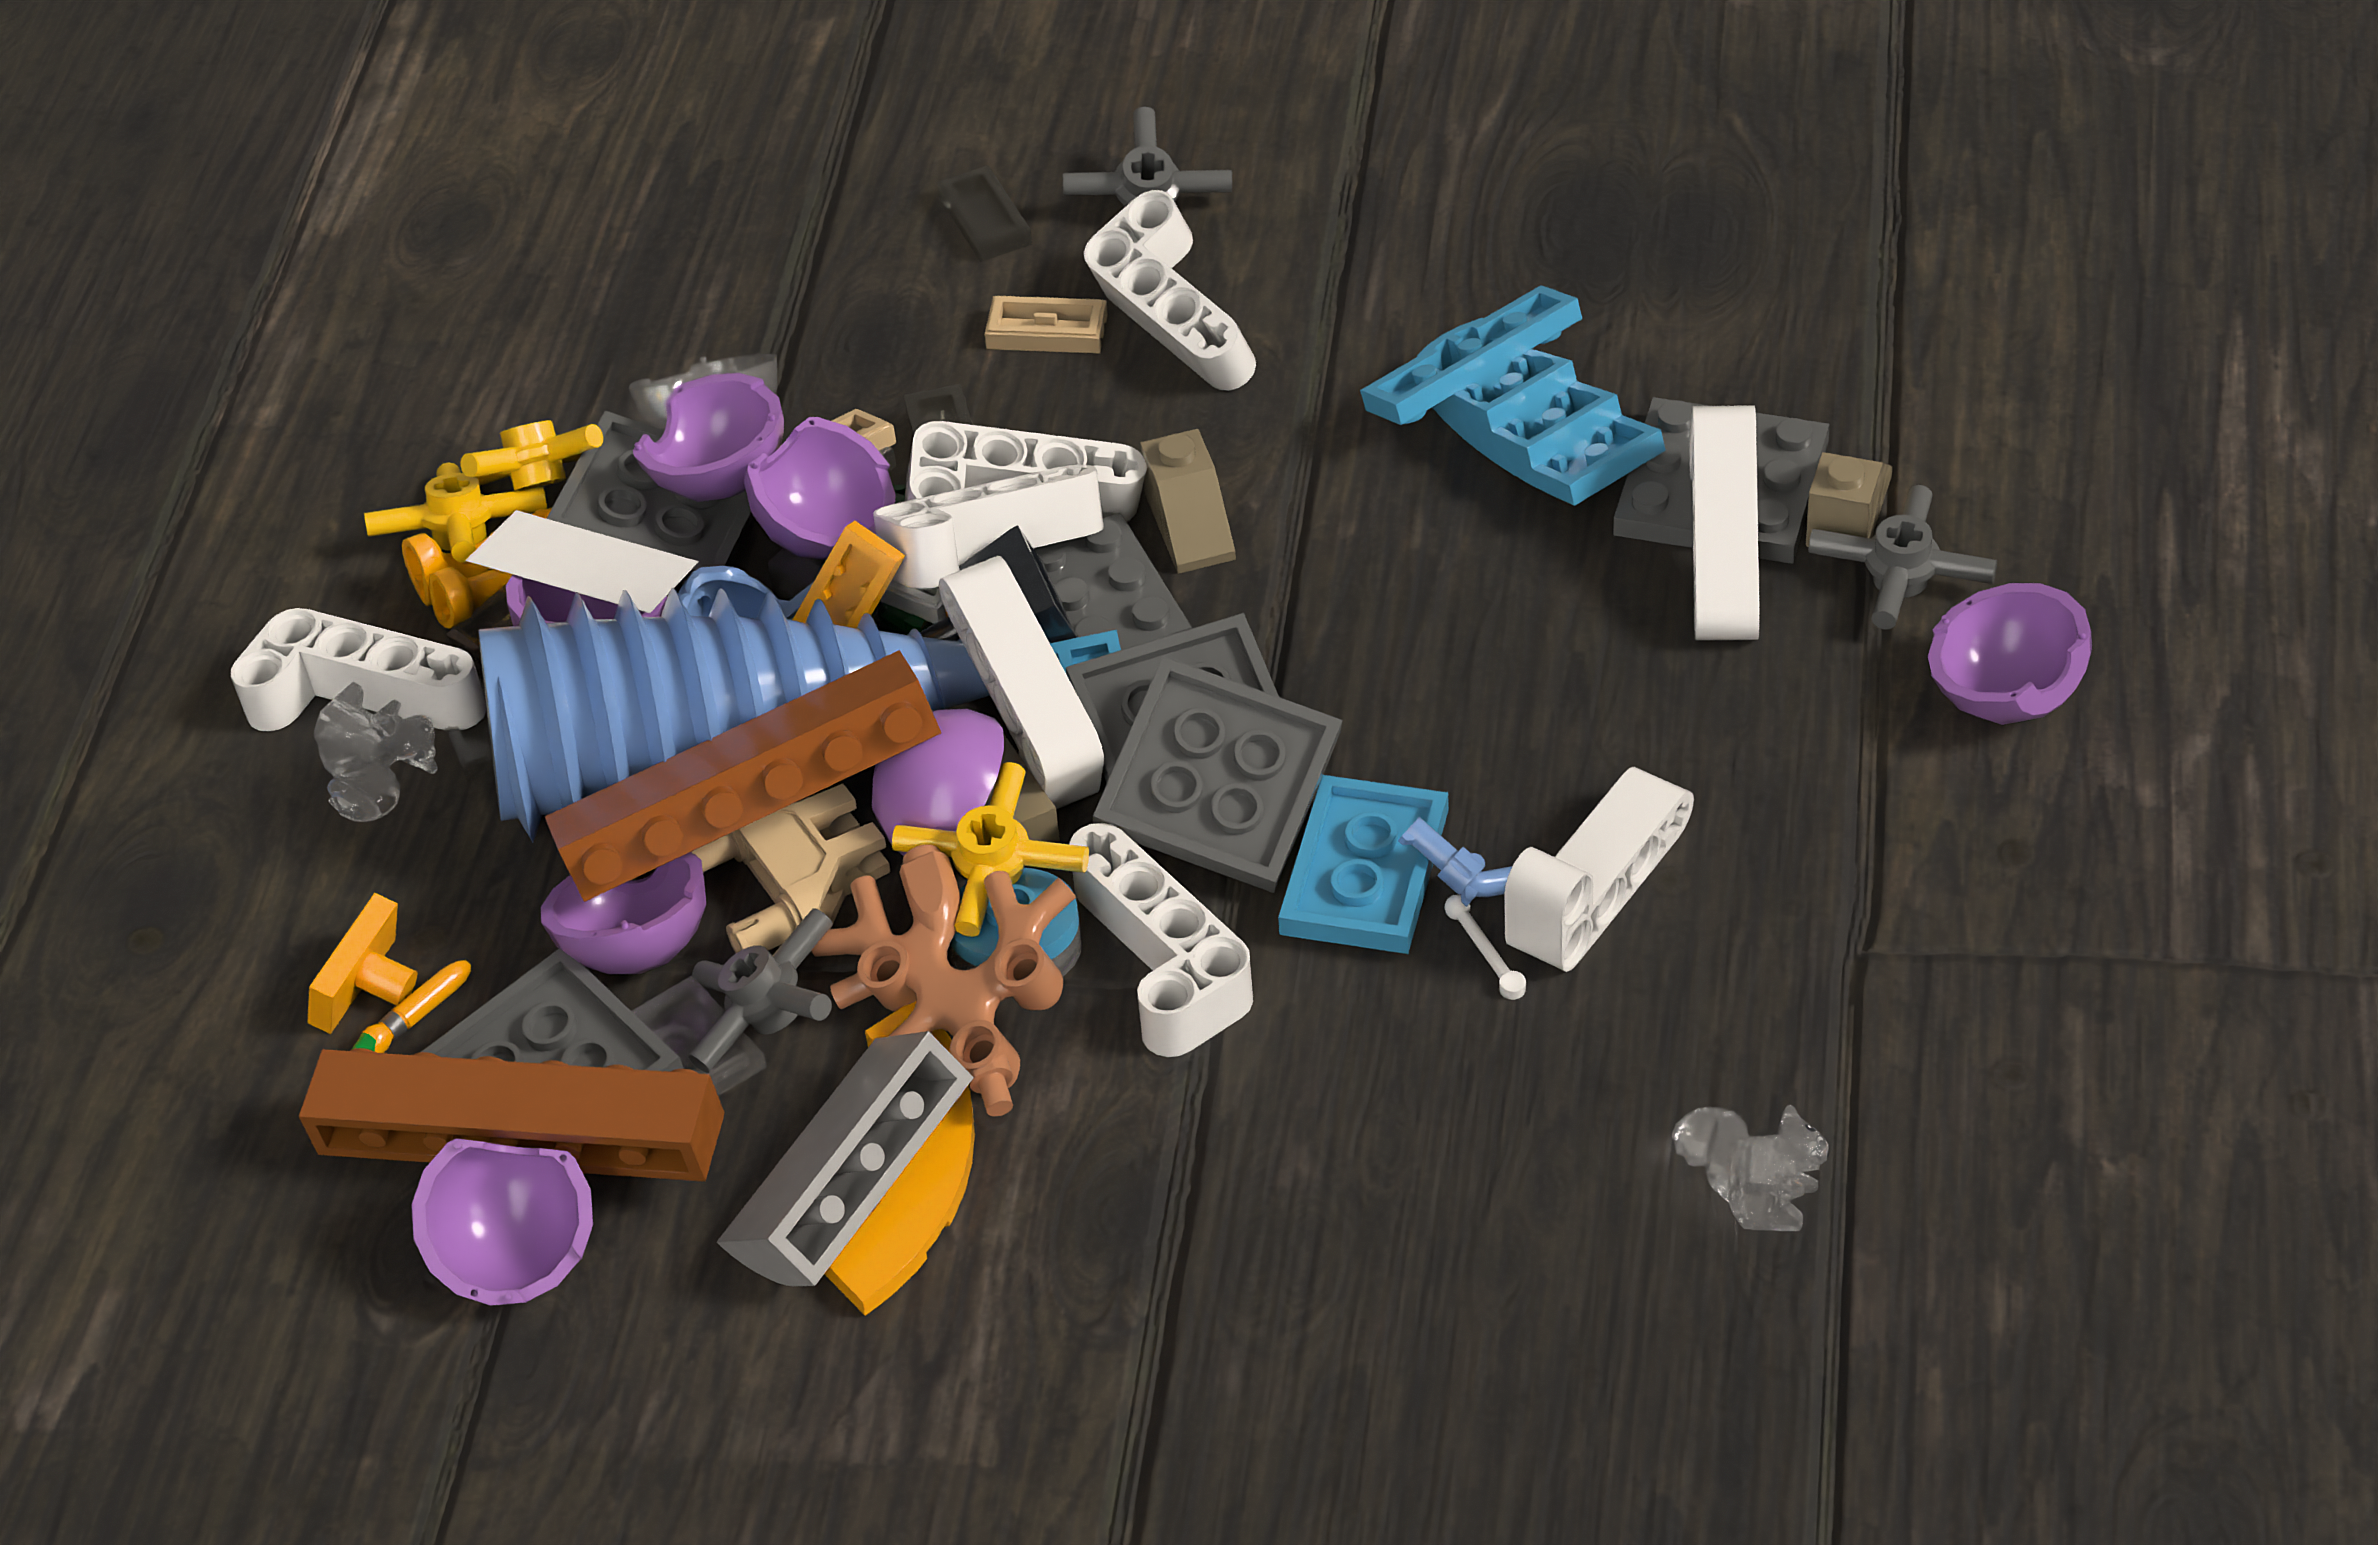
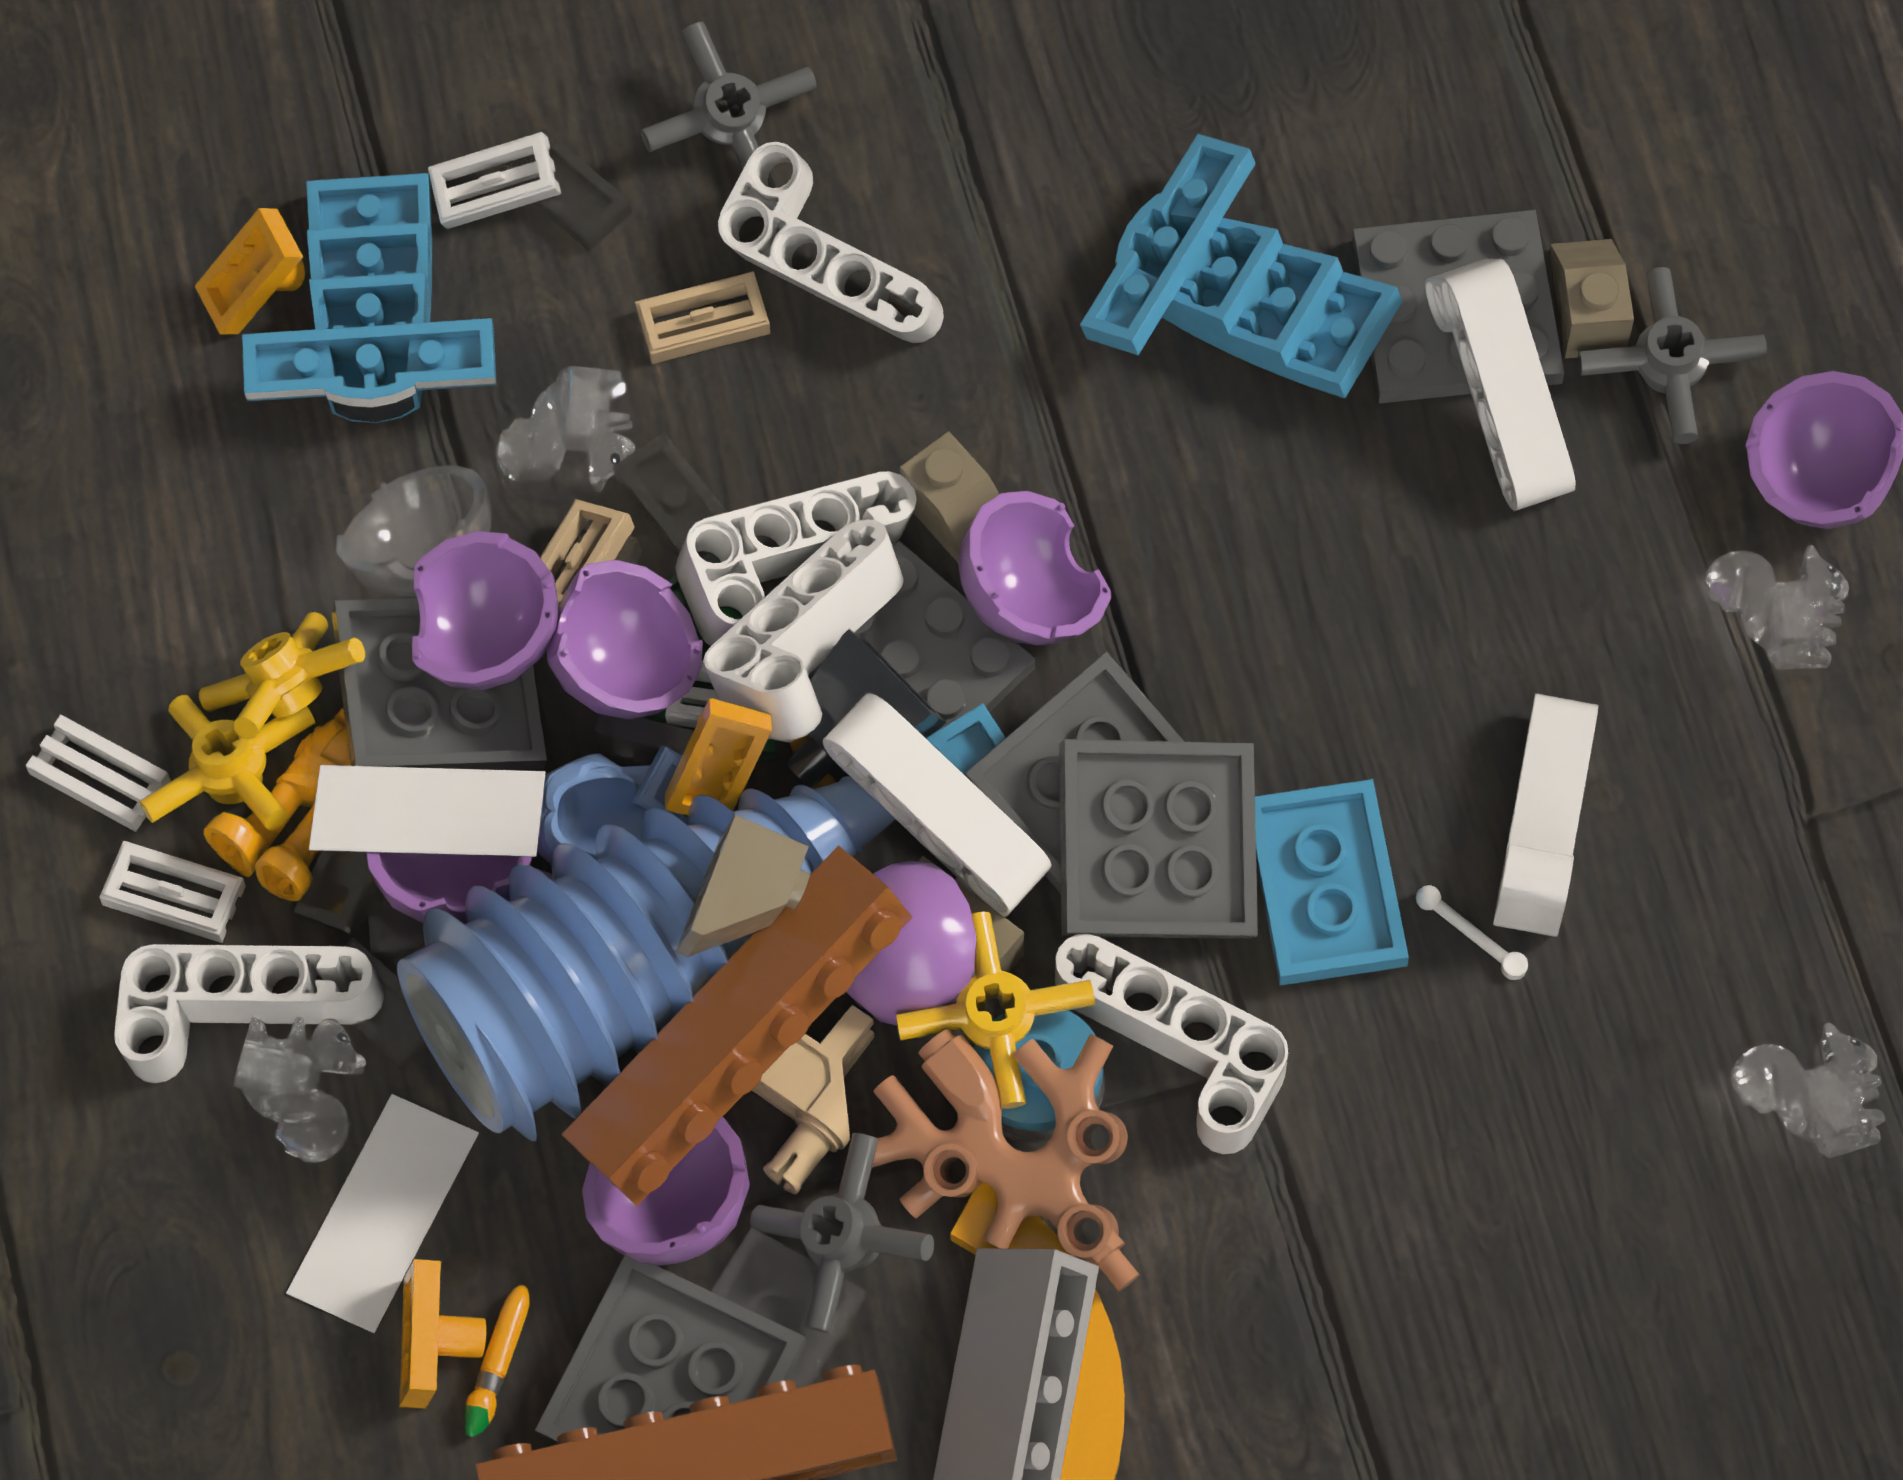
camera: 25 degrees left, 20 degrees up
medium blue piece [1398,817,1513,907] -> none
none -> white tile [26,715,171,832]
none -> white tile [99,841,246,943]
none -> light orange tile [195,208,305,334]
none -> dark azure slope [242,173,497,423]
none -> white sticker [286,1094,479,1333]
none -> white tile [428,132,561,229]
none -> clear animal [496,366,636,492]
none -> dark tan slope [675,815,810,957]
none -> medium lavender cylinder [958,491,1111,645]
none -> clear animal [1705,546,1849,669]

